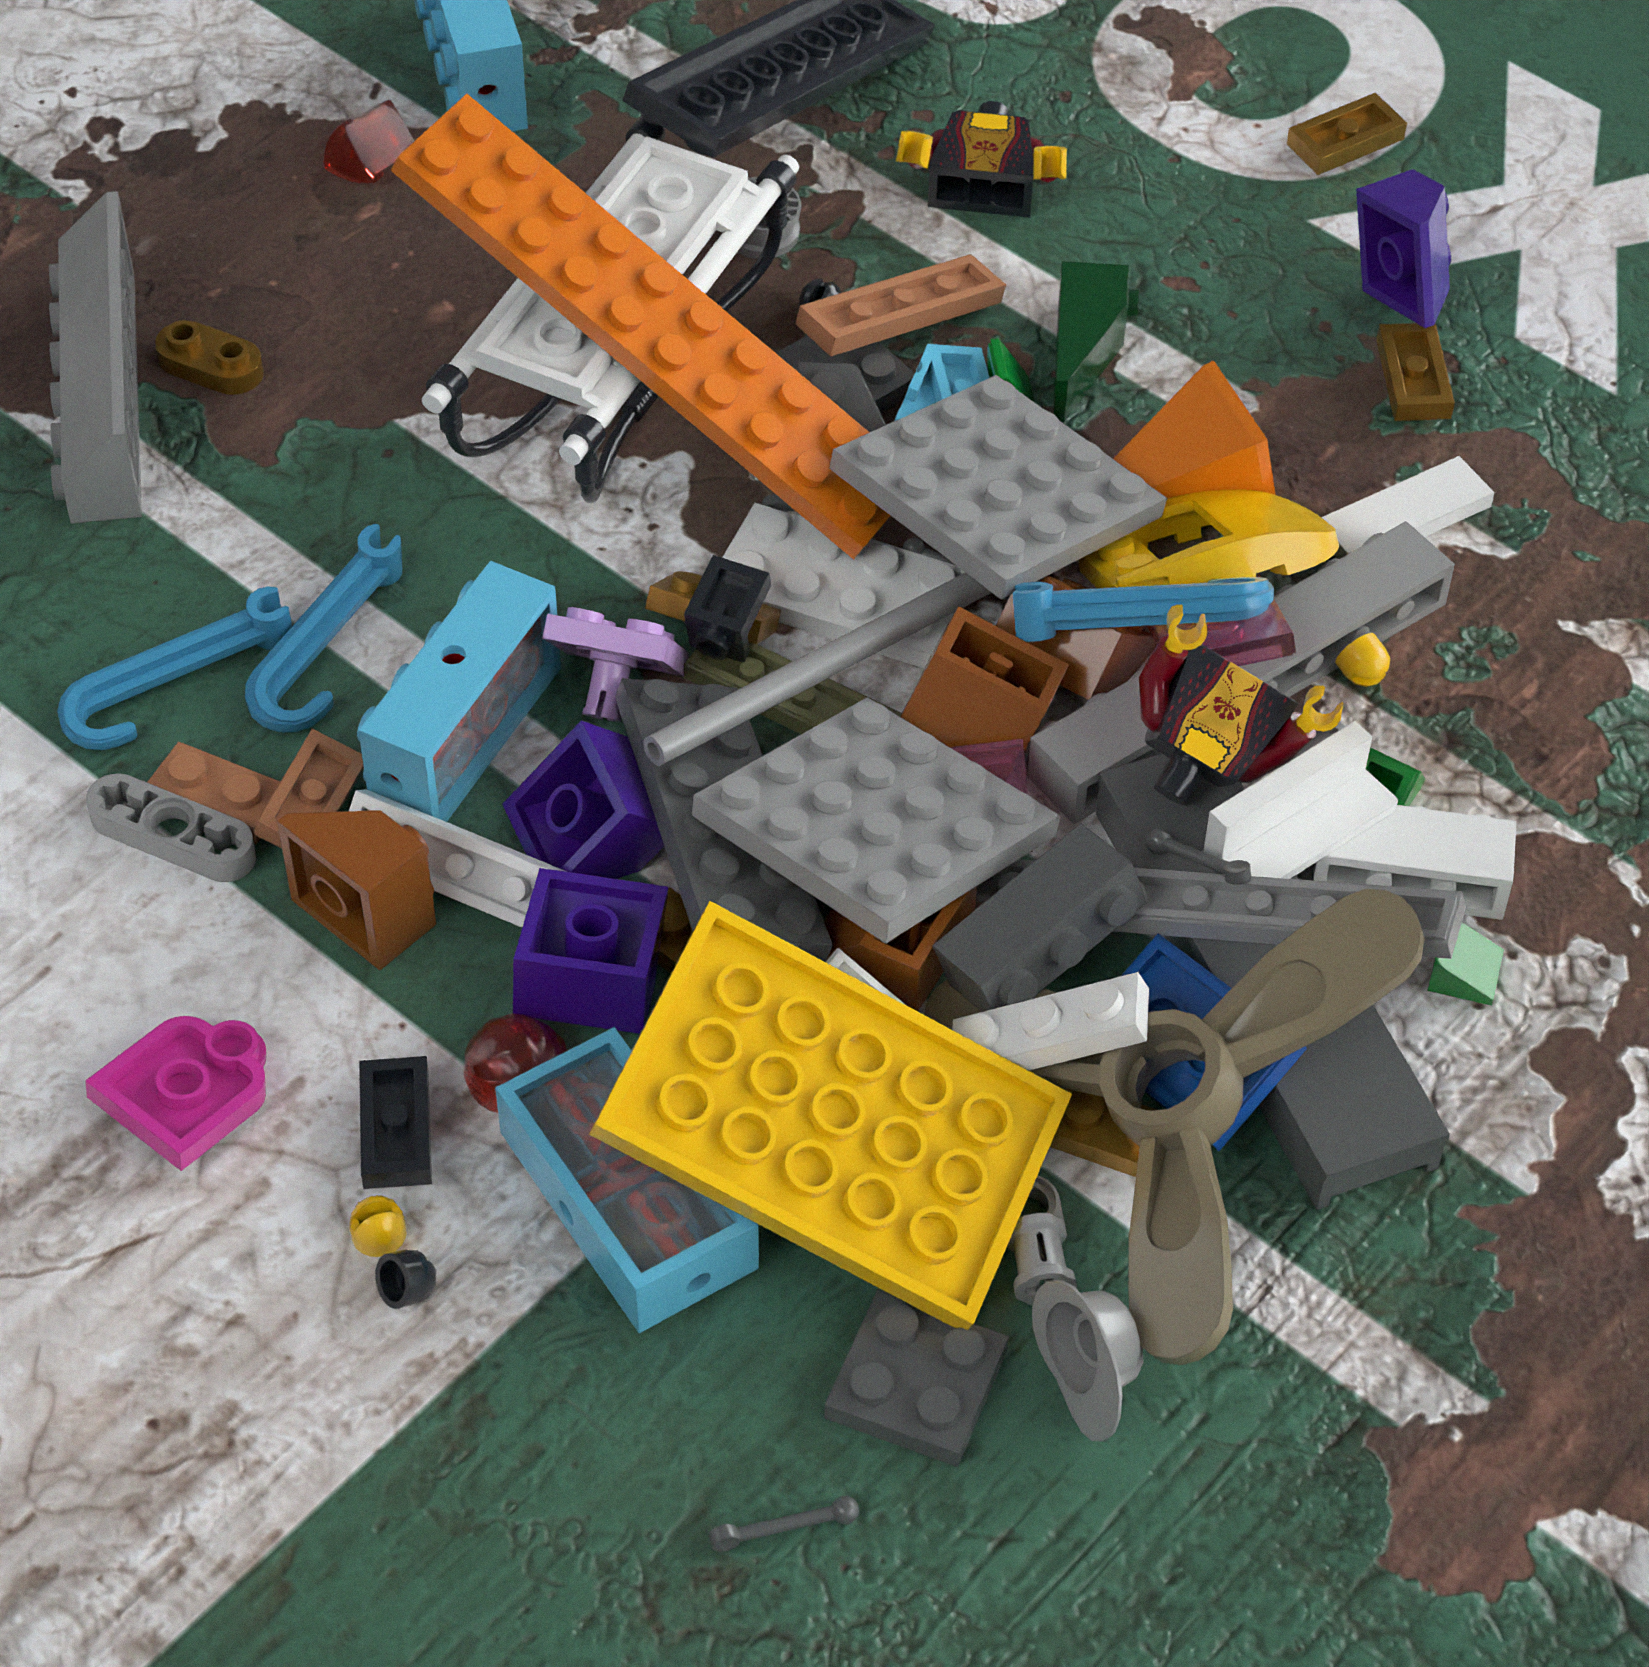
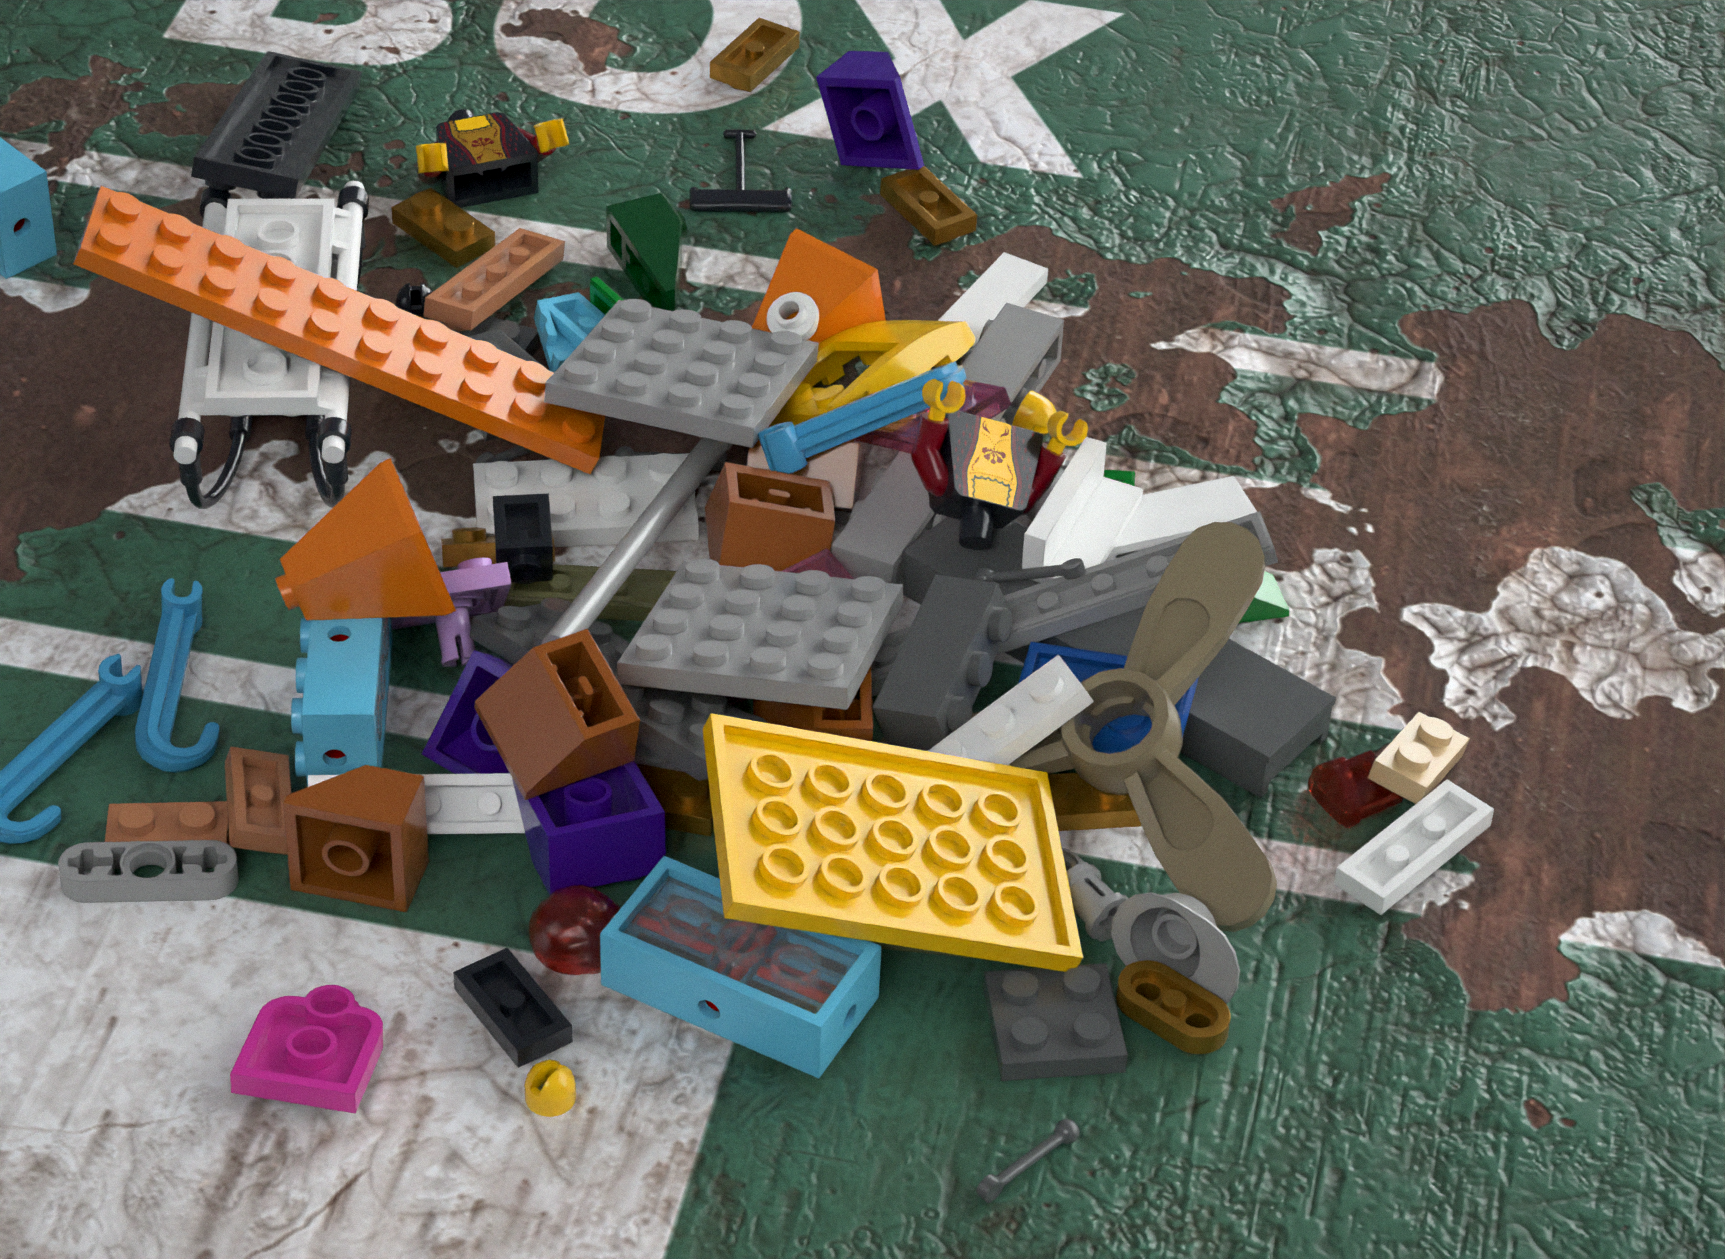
camera: 30 degrees left, 10 degrees down
black hinge [375,1250,437,1309] -> none
none -> orange slope [275,458,456,620]
none -> pearl gold plate [391,187,495,268]
none -> dark orange slope [474,629,640,800]
none -> black piece [689,129,792,212]
none -> white plate [767,292,819,340]
none -> pearl gold plate [1116,960,1231,1054]
none -> clear red tile [1308,750,1403,828]
none -> white plate [1334,779,1494,915]
none -> tan plate [1368,712,1470,804]

